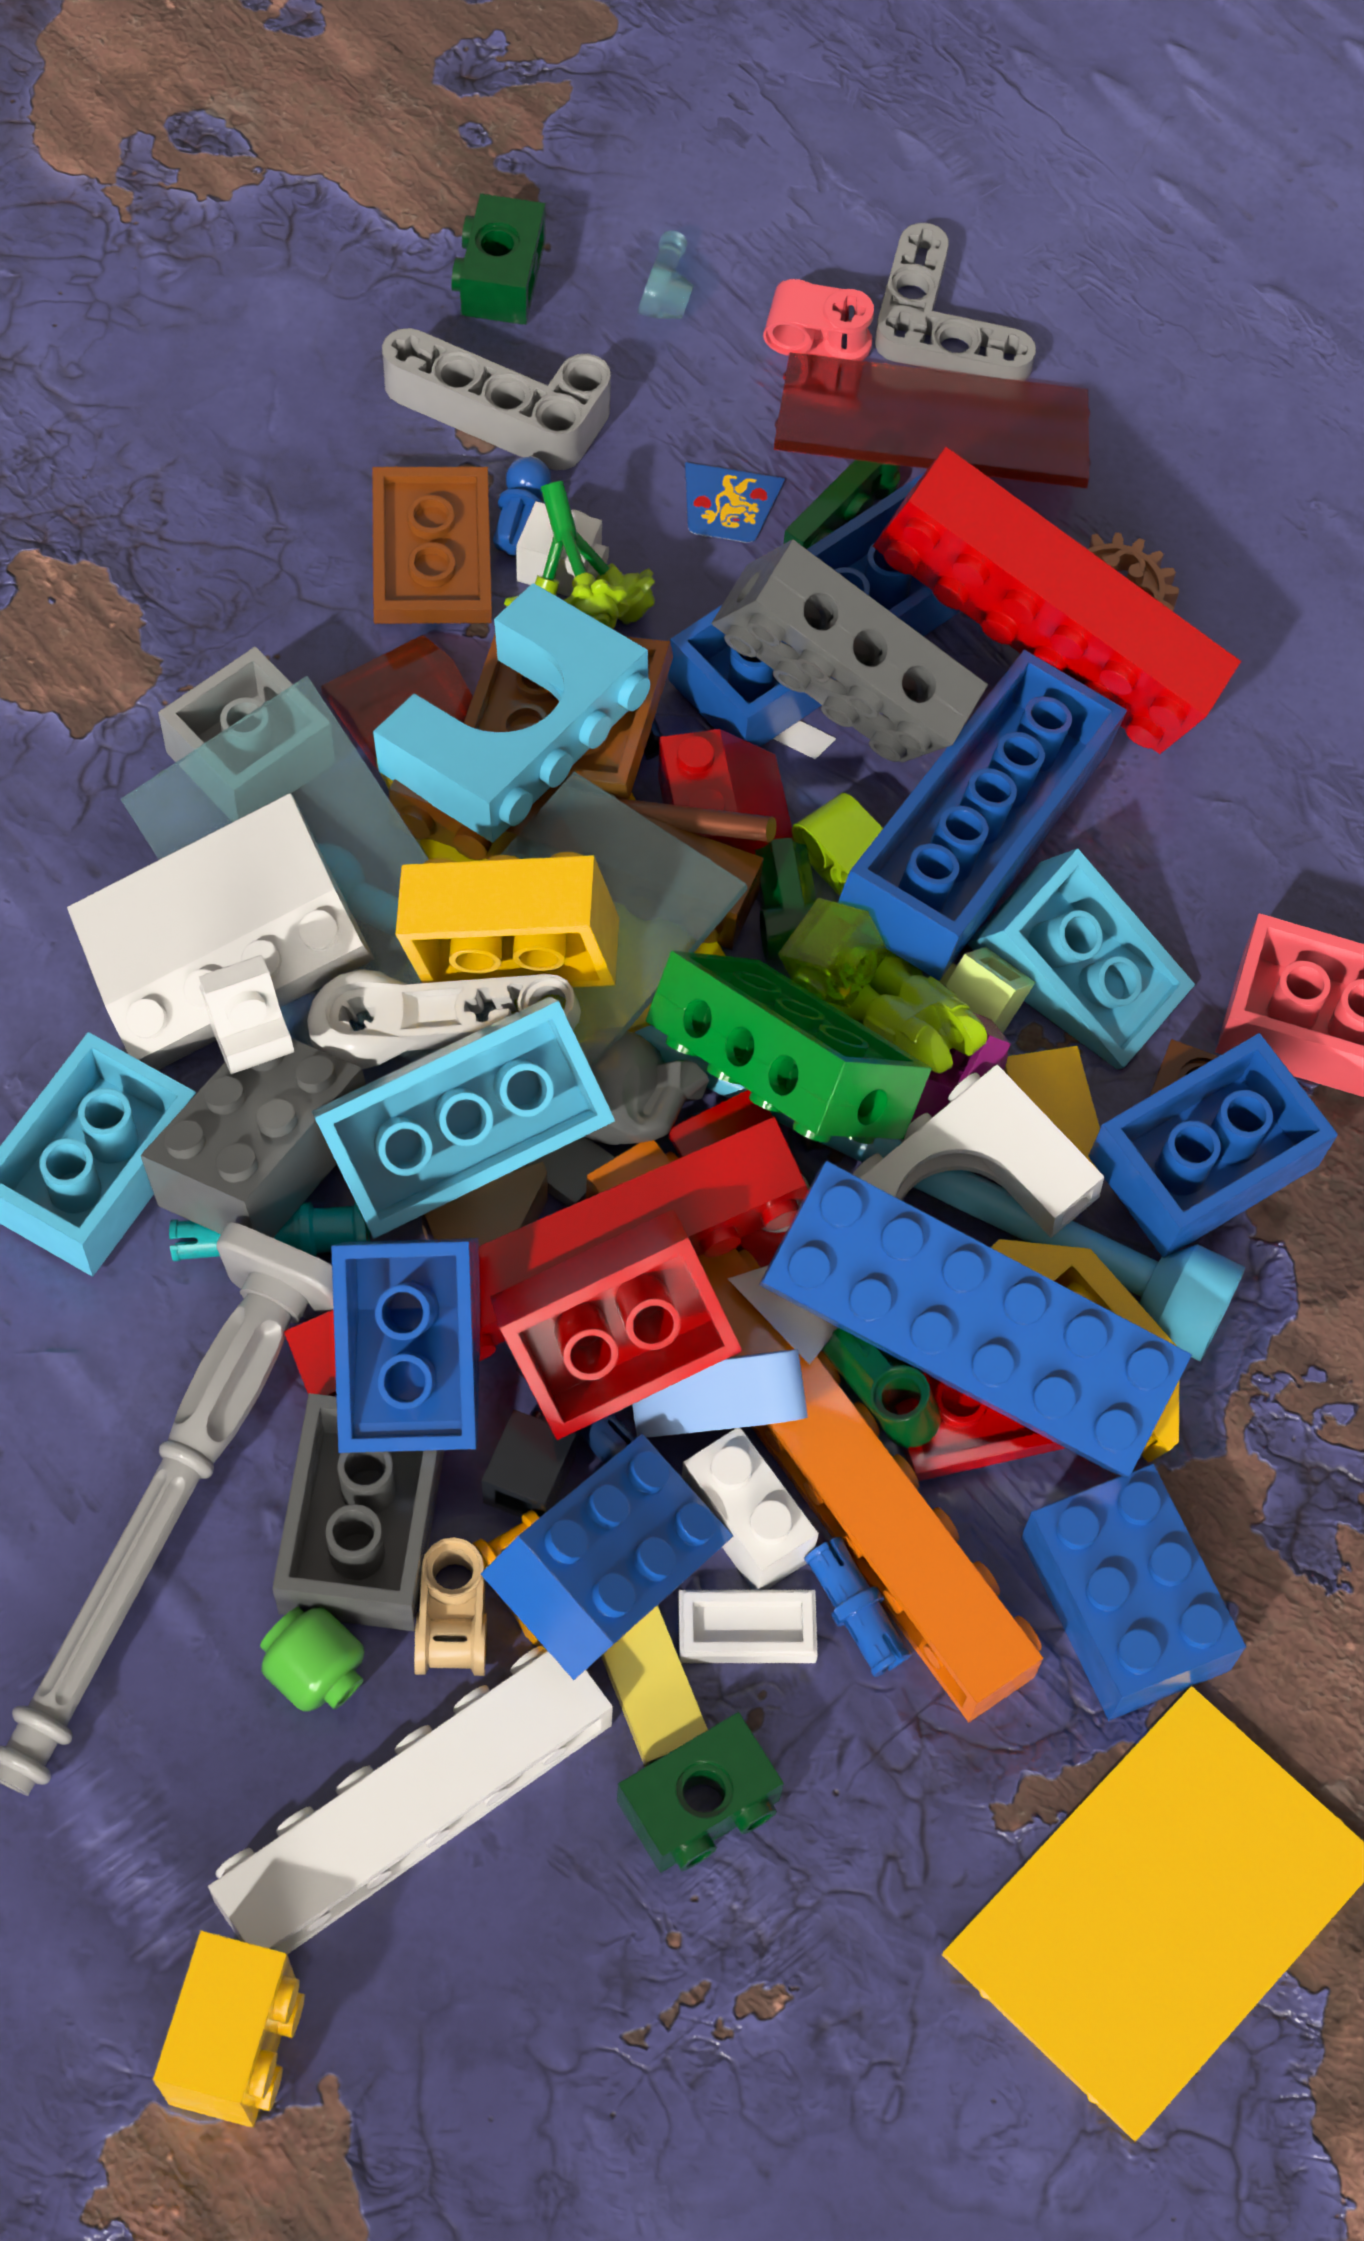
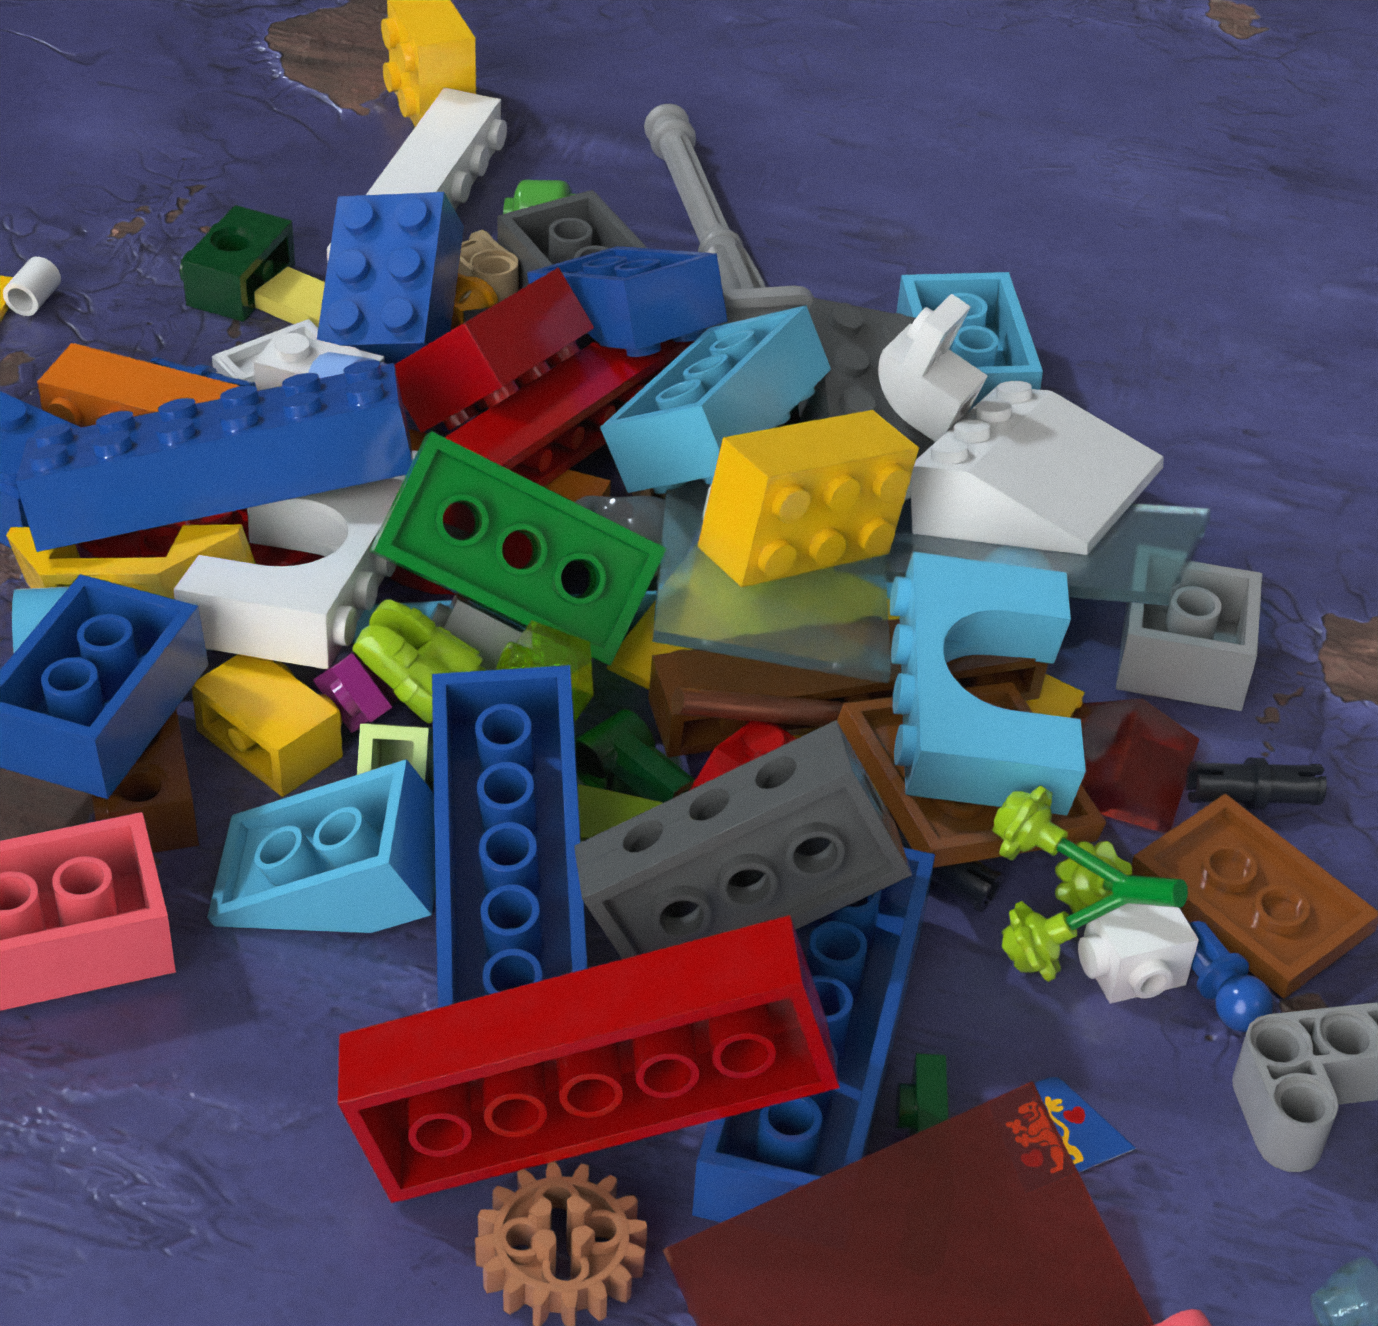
camera: 145 degrees right, 20 degrees down
none -> white hinge [3,257,61,316]
none -> black pin [1186,757,1327,809]

